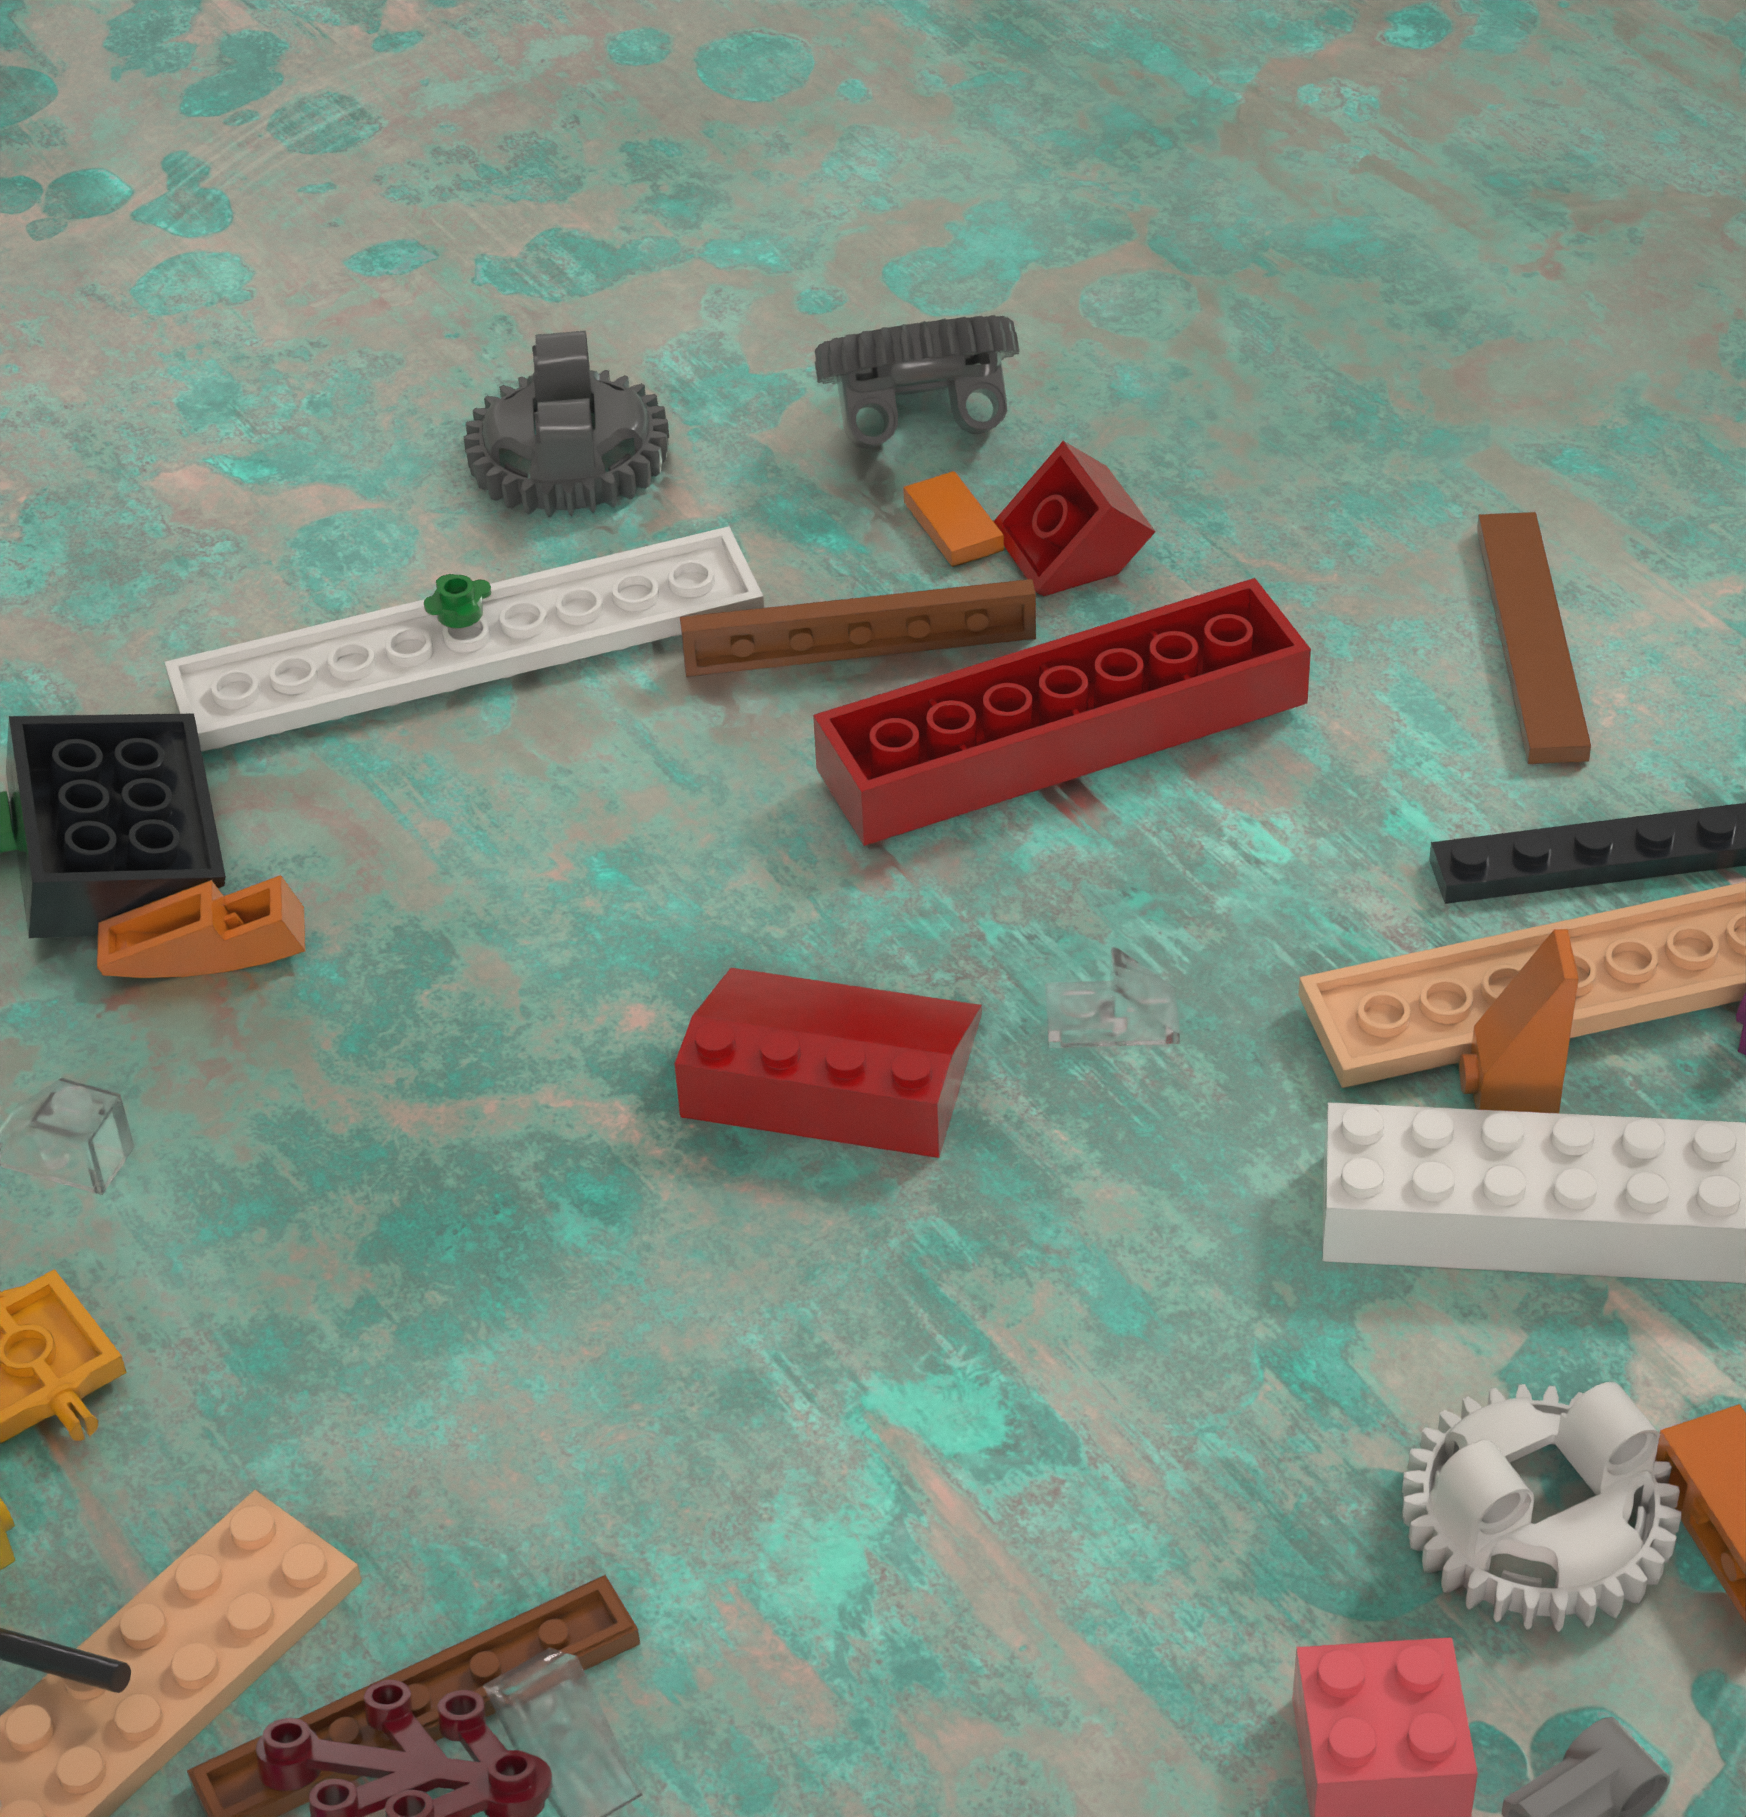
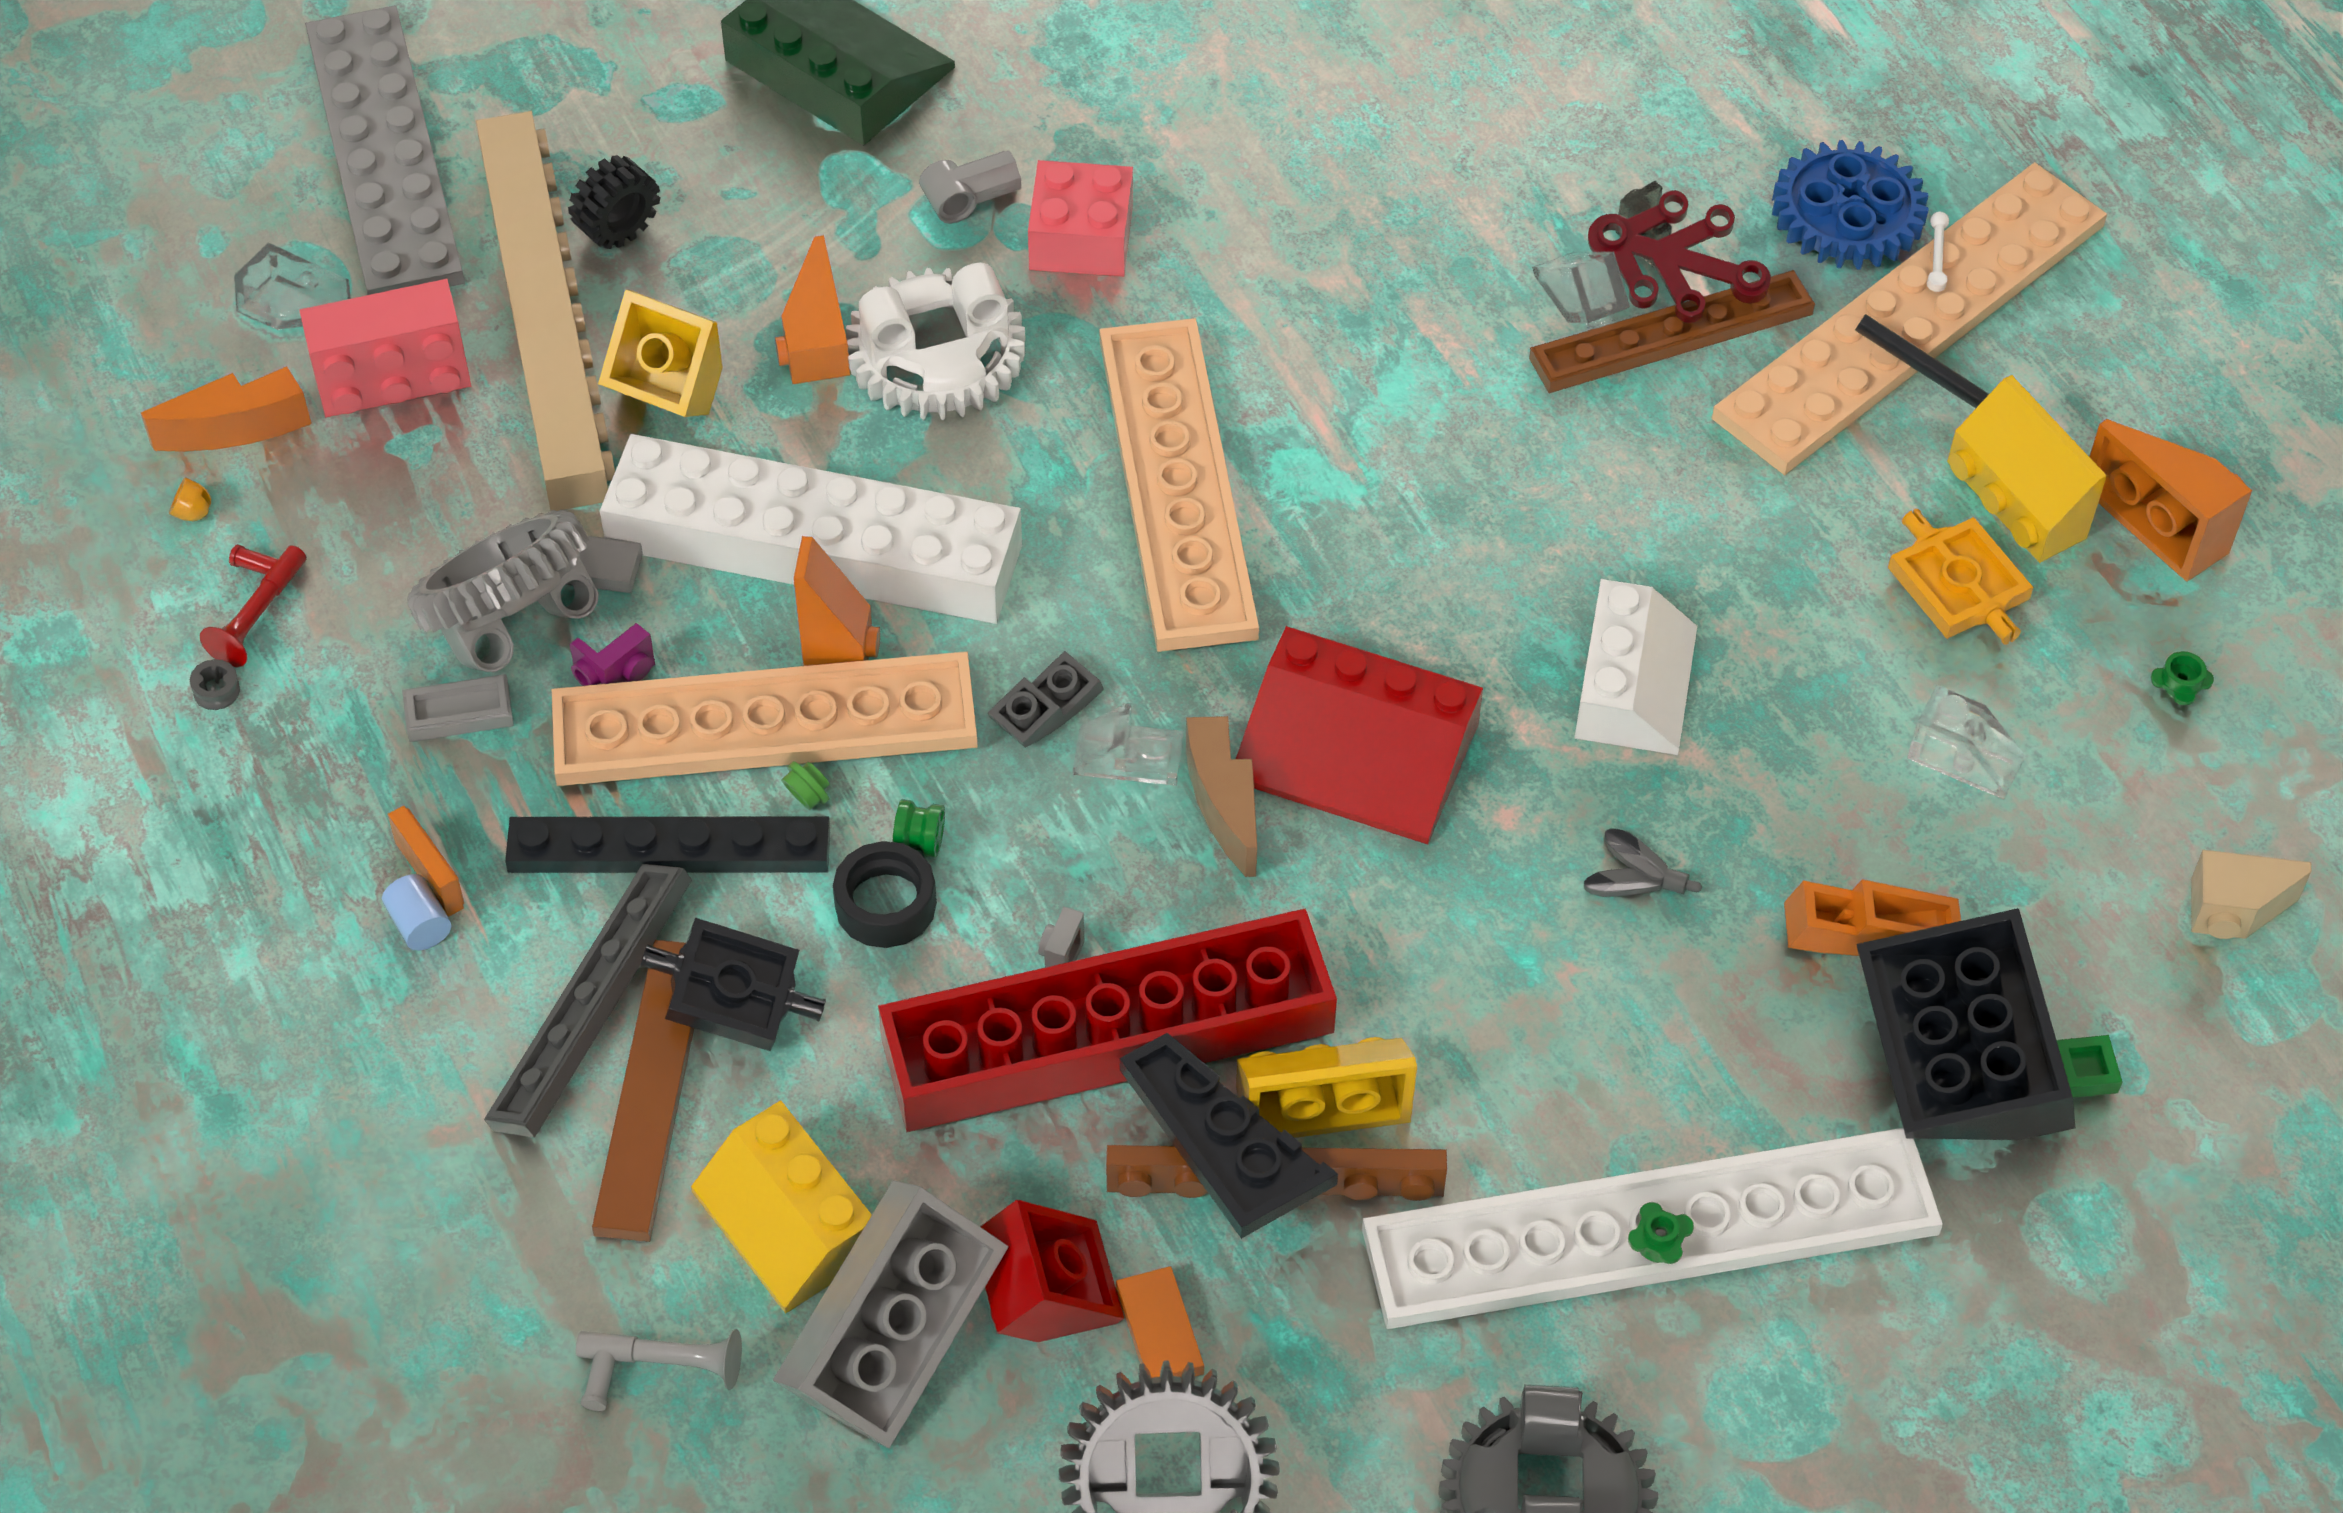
camera: 175 degrees left, 10 degrees up
none -> dark grey tile [484,864,692,1138]
none -> light grey piece [576,1329,742,1411]
none -> black plate [640,917,826,1051]
none -> yellow slope [691,1100,872,1314]
none -> light grey slope [773,1180,1009,1448]
none -> bright green plate [781,761,830,810]
none -> black tyre [833,841,937,948]
none -> green wheel [892,799,945,858]
none -> dark grey slope [988,651,1104,748]
none -> light grey plate [1038,907,1084,967]
none -> light nougat plate [1099,318,1259,652]
none -> black wing [1119,1033,1338,1239]
none -> medium nougat slope [1186,716,1257,877]
none -> yellow slope [1236,1037,1417,1138]
none -> white slope [1575,579,1697,755]
none -> dark grey piece [1583,828,1702,897]

